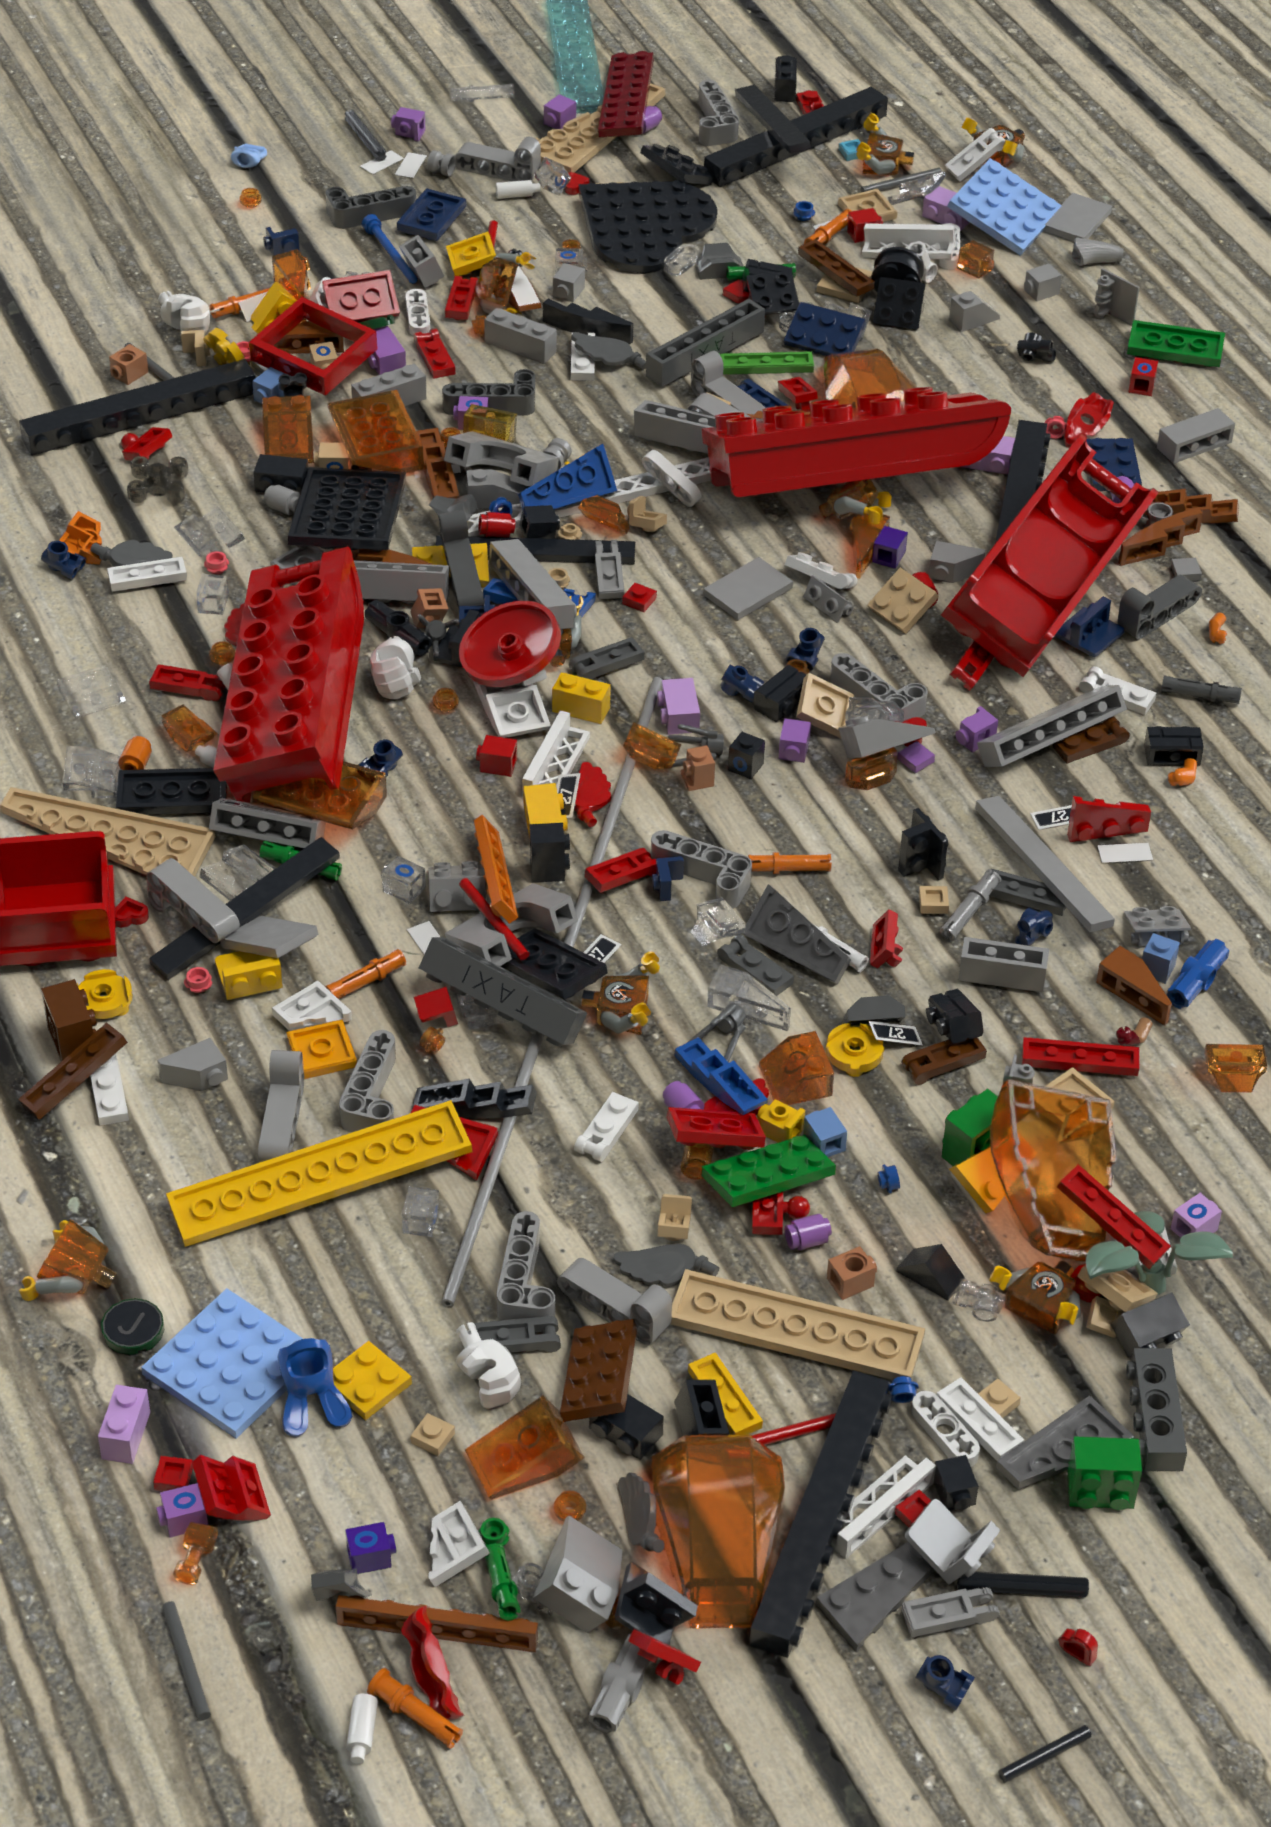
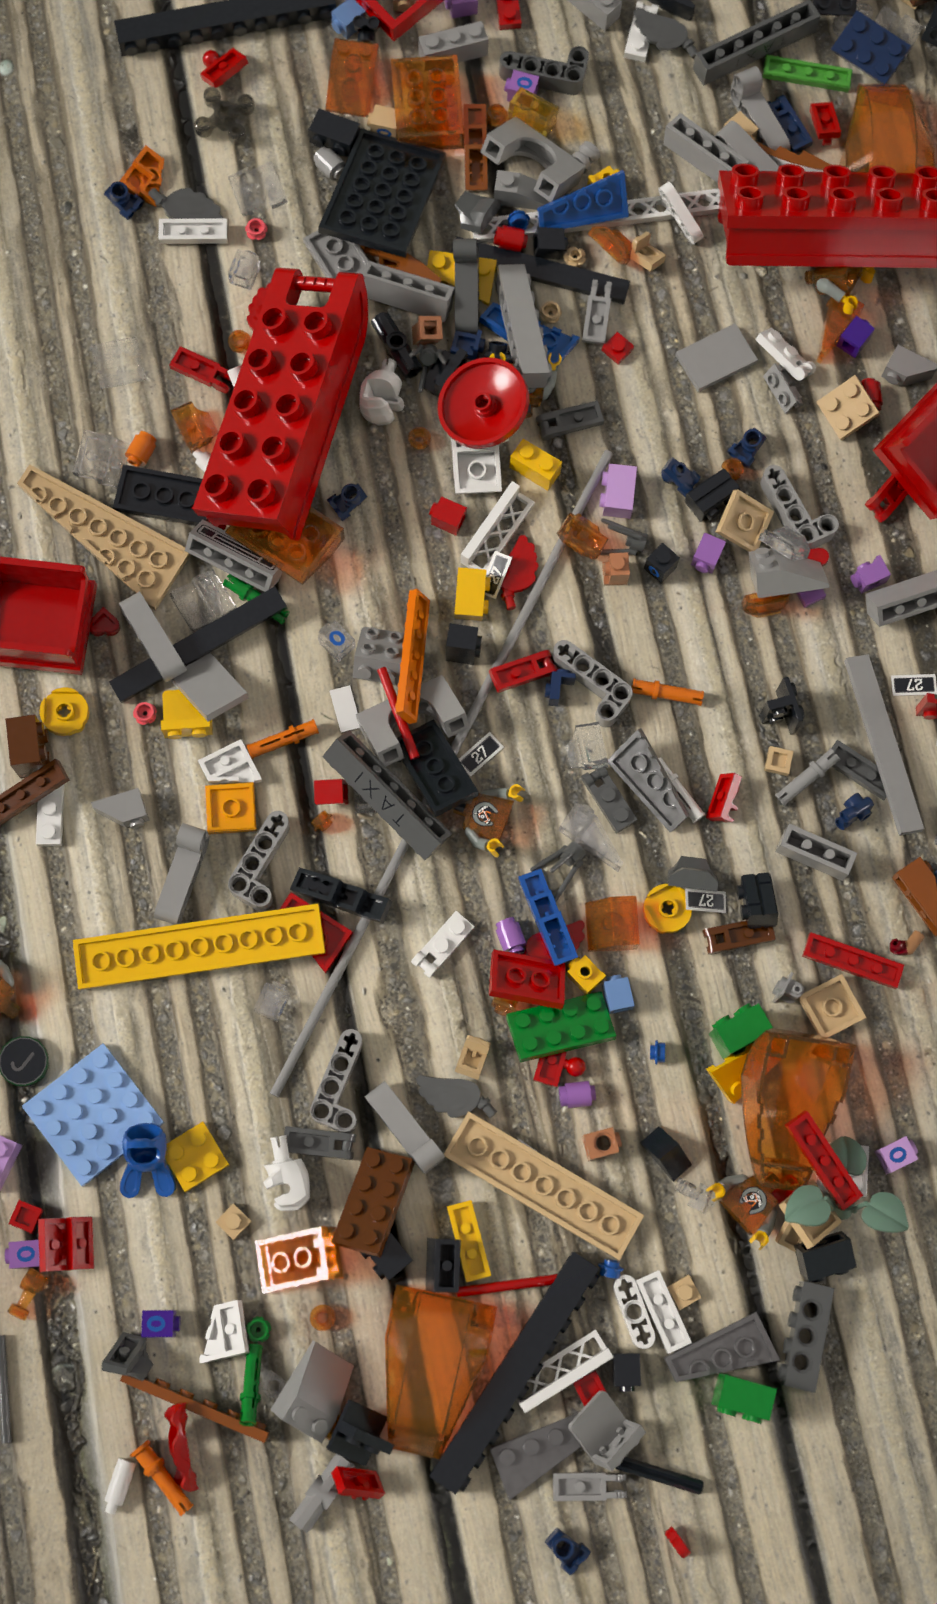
camera: 10 degrees right, 30 degrees up
dark grey animal [618,1473,665,1553] -> none

